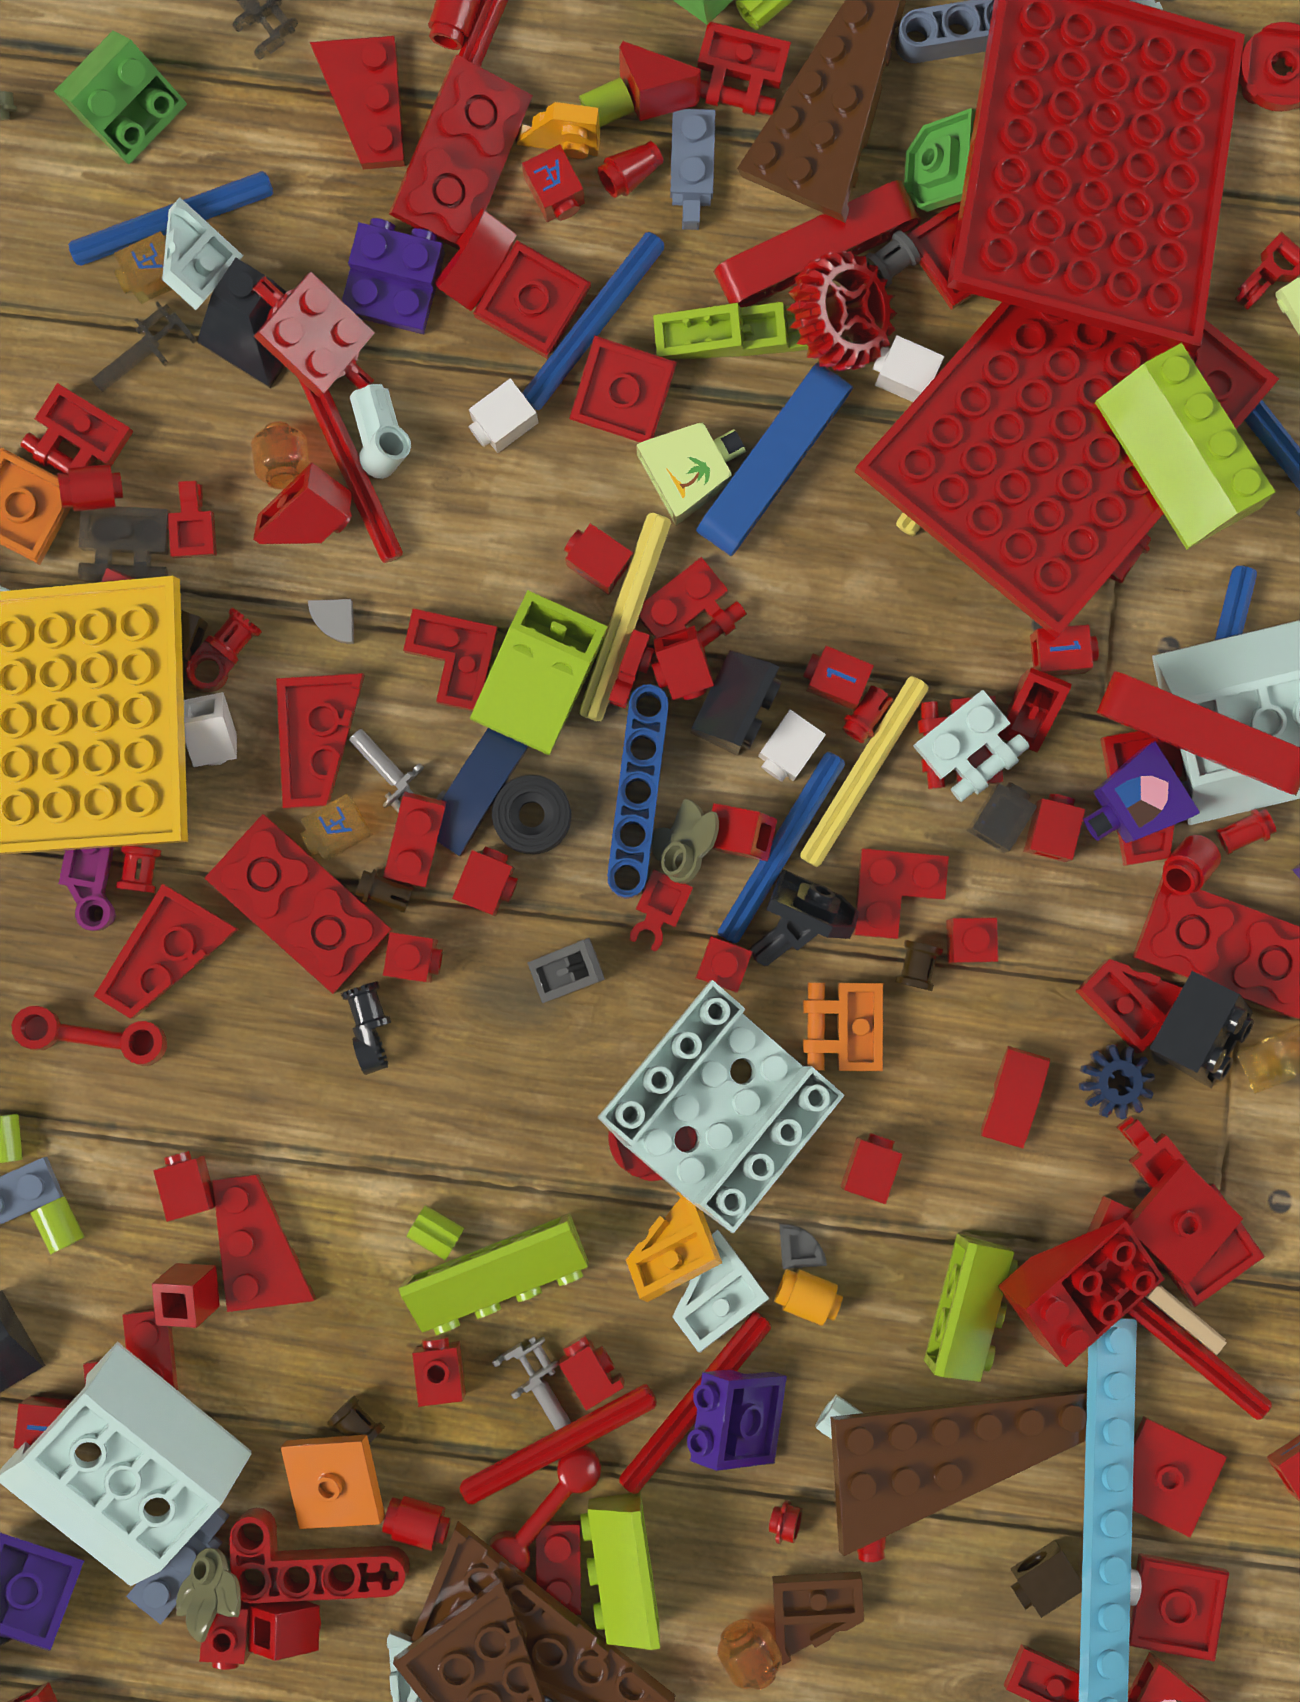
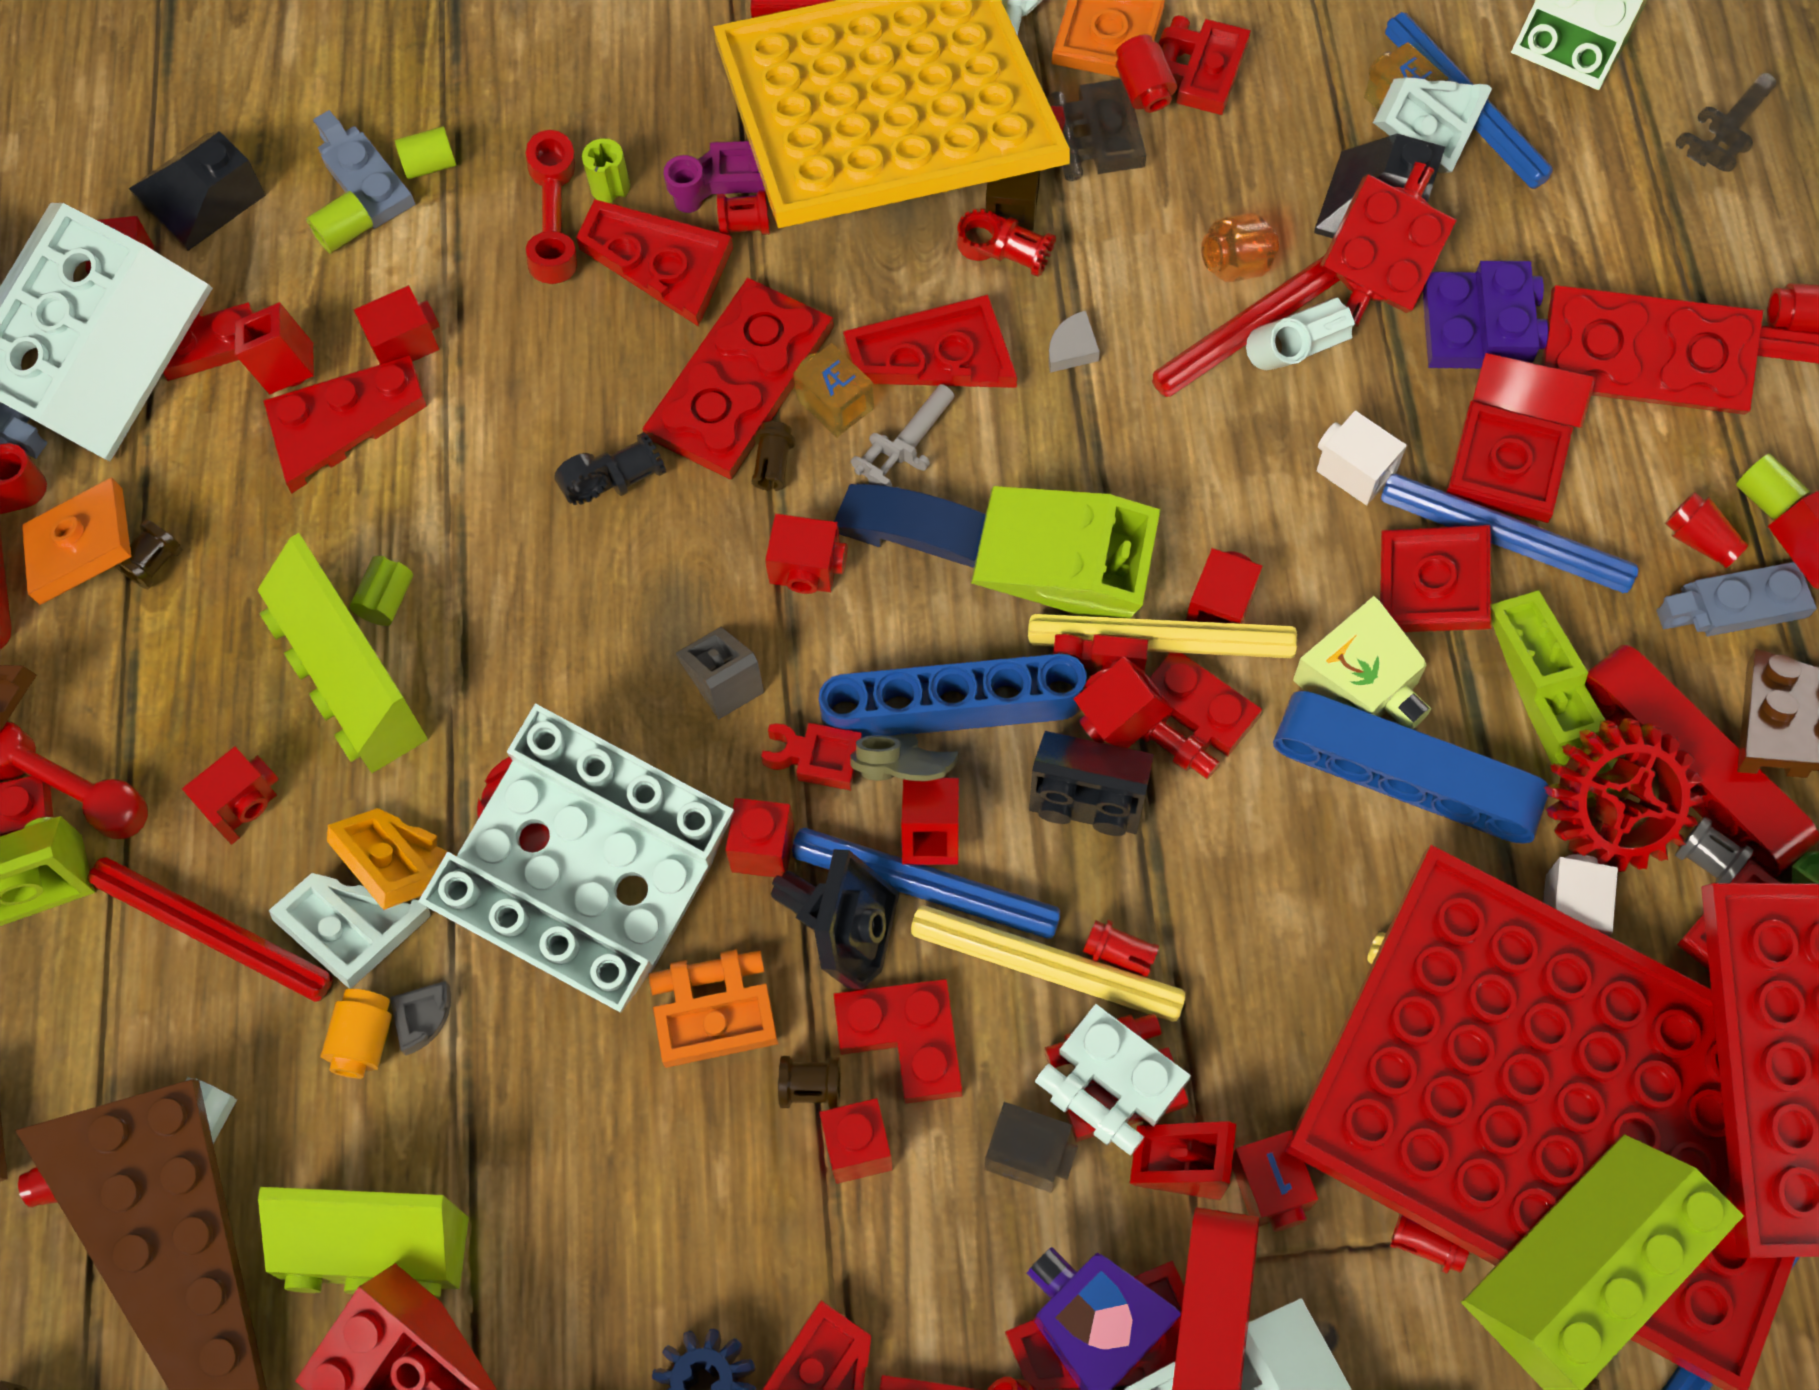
camera: 80 degrees right, 20 degrees down
clear smoke piece [92,301,197,393] -> none
red plate [168,481,217,558] -> none
white brick [184,692,237,767] -> none
red slope [253,462,352,544] -> none
red wing [310,36,405,170] -> none
red brick [382,1496,451,1551] -> none
red plate [383,791,447,888] -> none
red brick [383,932,443,983] -> none
red plate [403,608,498,711] -> none
red brick [412,1336,466,1407] -> none
red axle [459,1384,657,1505] -> none
black tyre [492,775,571,855] -> none
light grey piece [492,1337,572,1431] -> none
light orange wing [517,102,600,159] -> none
red brick [522,144,585,222] -> none
dark purple plate [687,1370,787,1471] -> none
white brick [758,710,826,782] -> none
red plate [769,1500,803,1544] -> none
red brick [803,645,874,711] -> none
red brick [840,1133,903,1205] -> none
red slope [981,1046,1050,1149] -> none
red brick [1023,794,1085,862] -> none
none -> lime piece [582,138,631,203]

